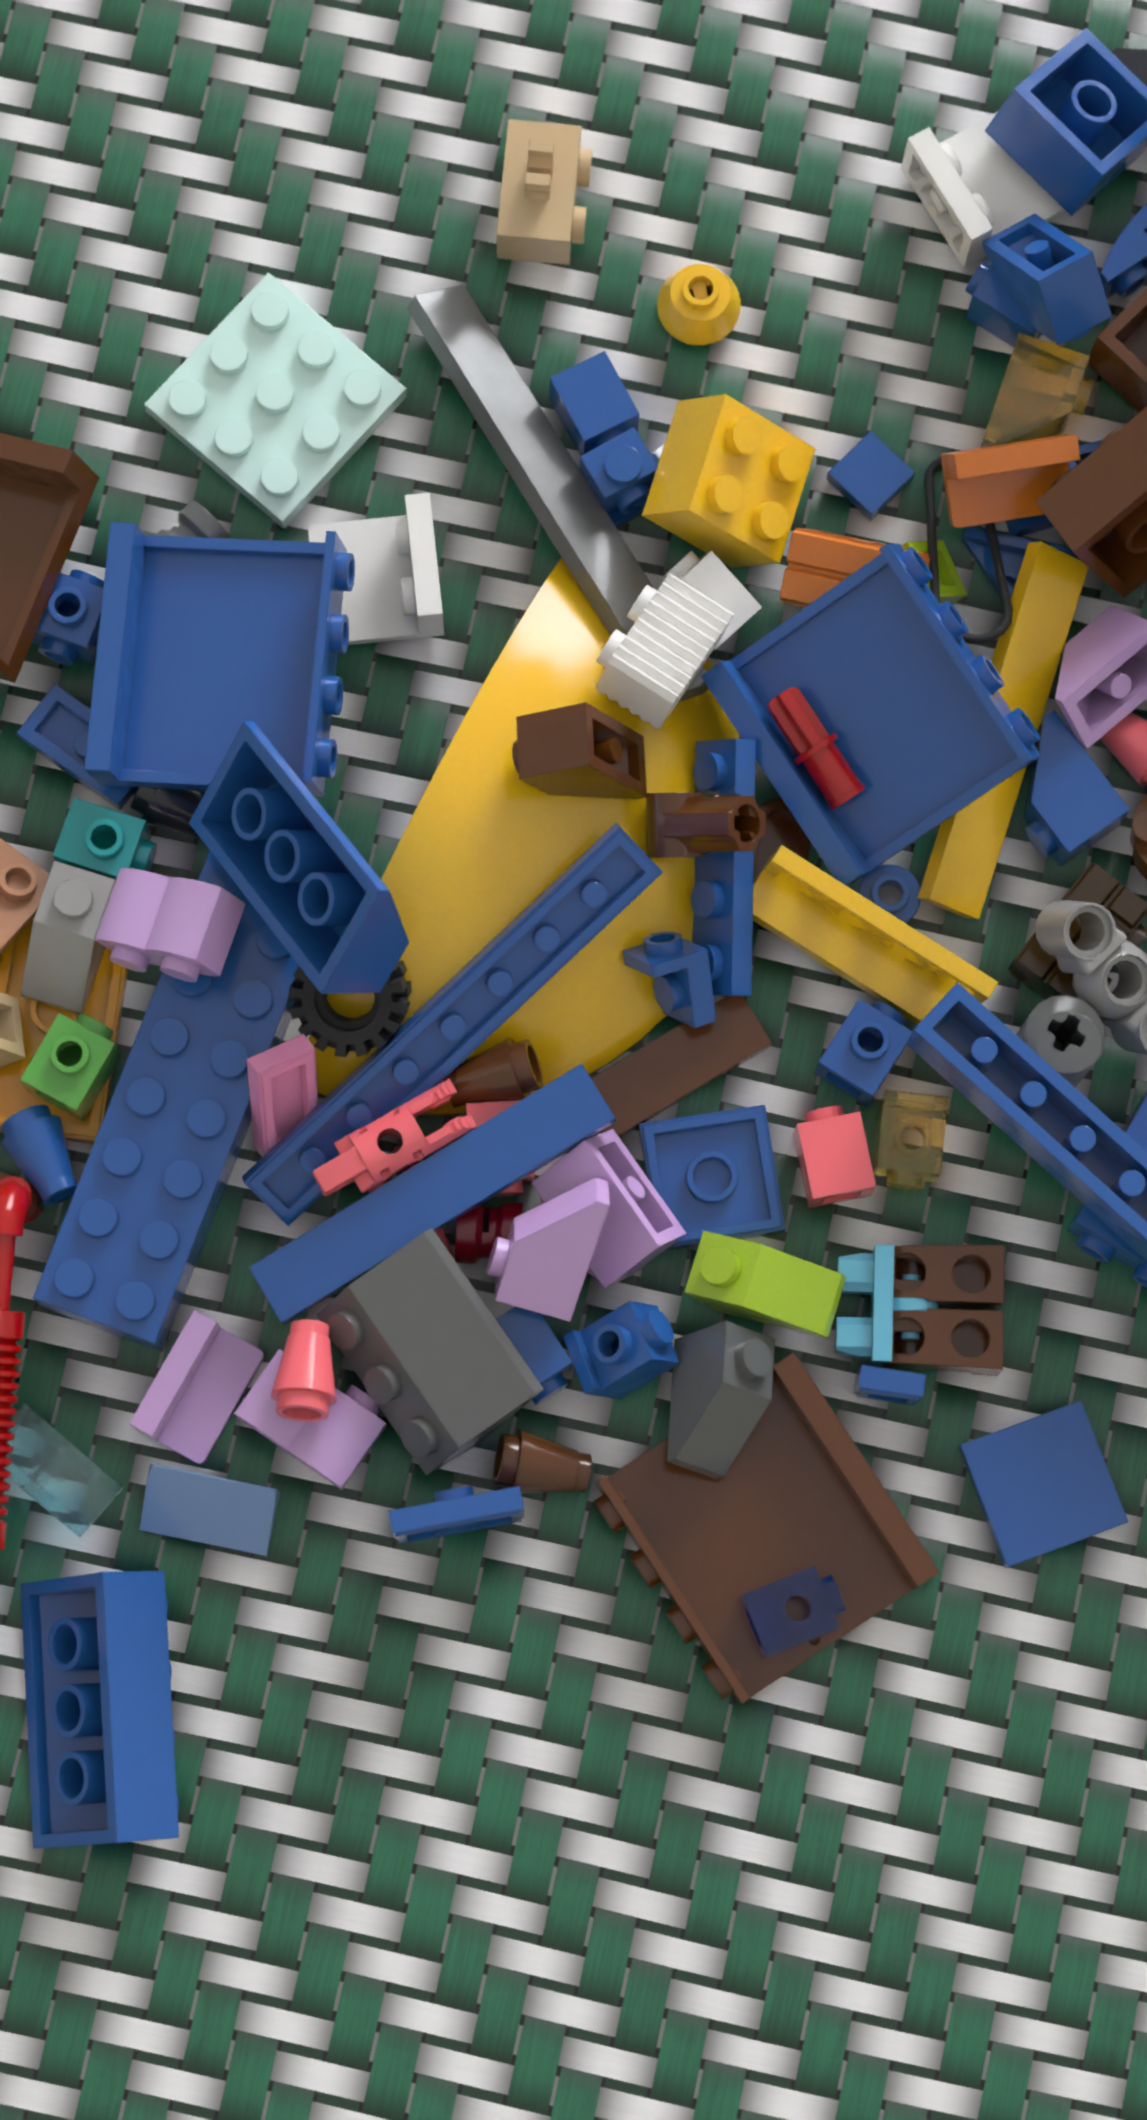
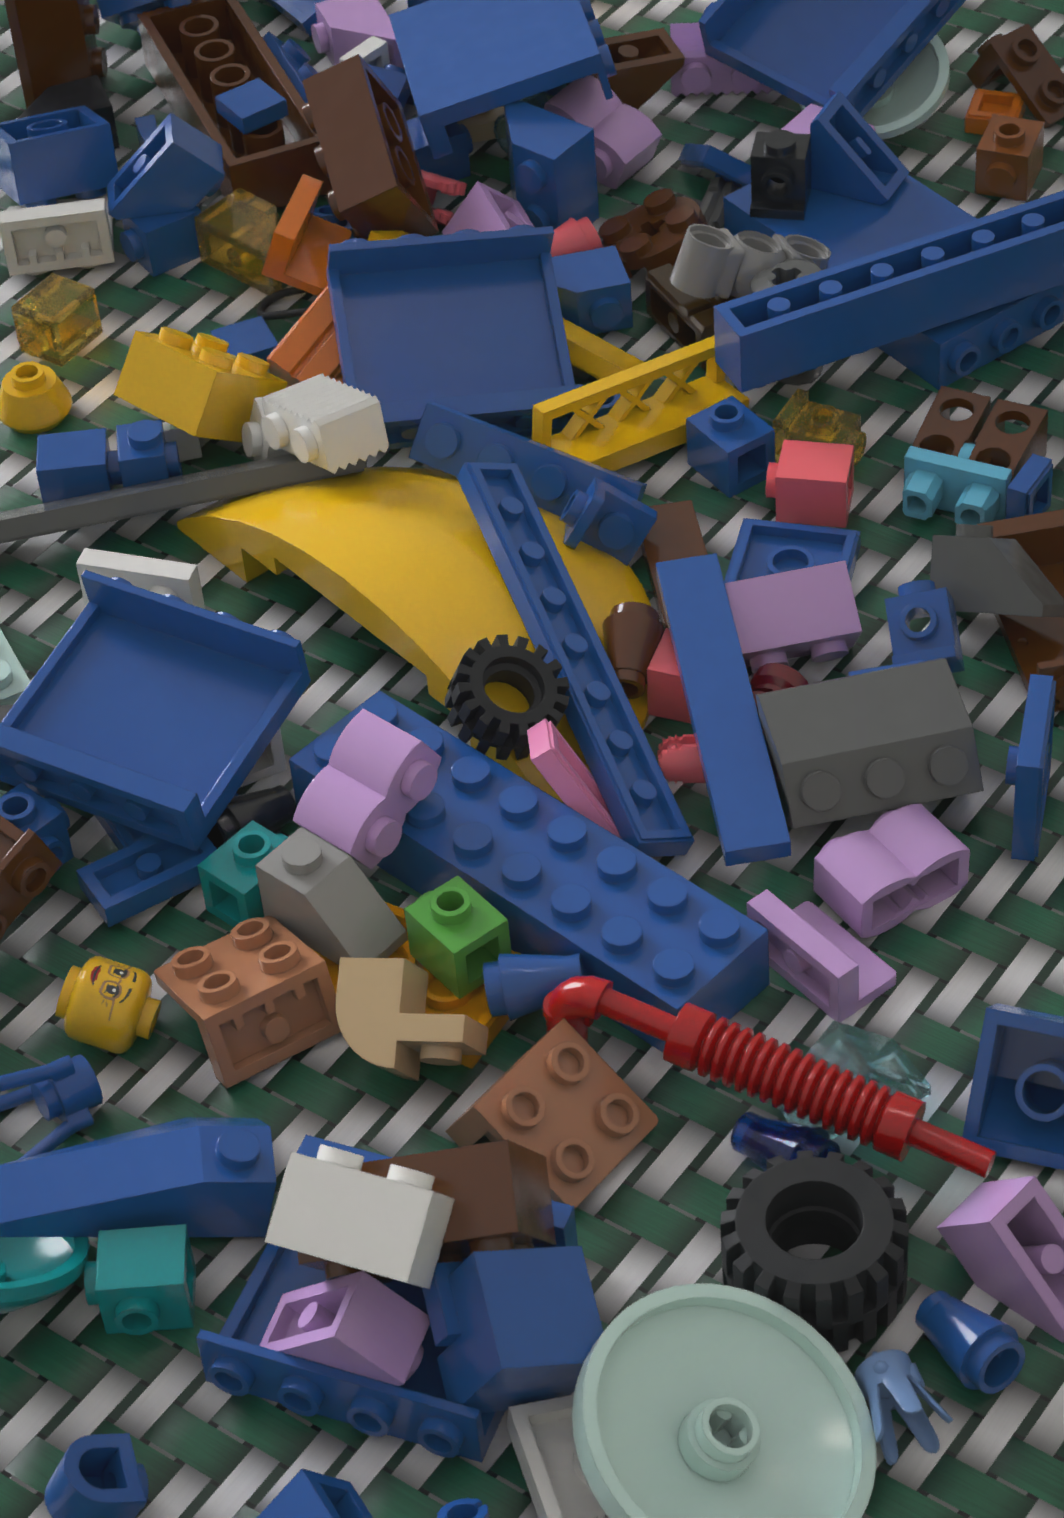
camera: 60 degrees left, 35 degrees down
medium blue slope [139,1464,281,1556] -> none
blue slope [189,721,409,994] -> none
coral cone [271,1320,336,1422] -> none
coral hinge [312,1078,477,1196] -> none
lavender slope [486,1178,610,1322] -> none
reddish brown cone [493,1429,592,1493] -> none
reddish brown slope [512,702,647,800] -> none
reddish brown piece [646,792,766,858] -> none
lime slope [684,1231,846,1339] -> none
red axle [767,687,866,810] -> none
none -> clear yellow brick [11,273,103,367]

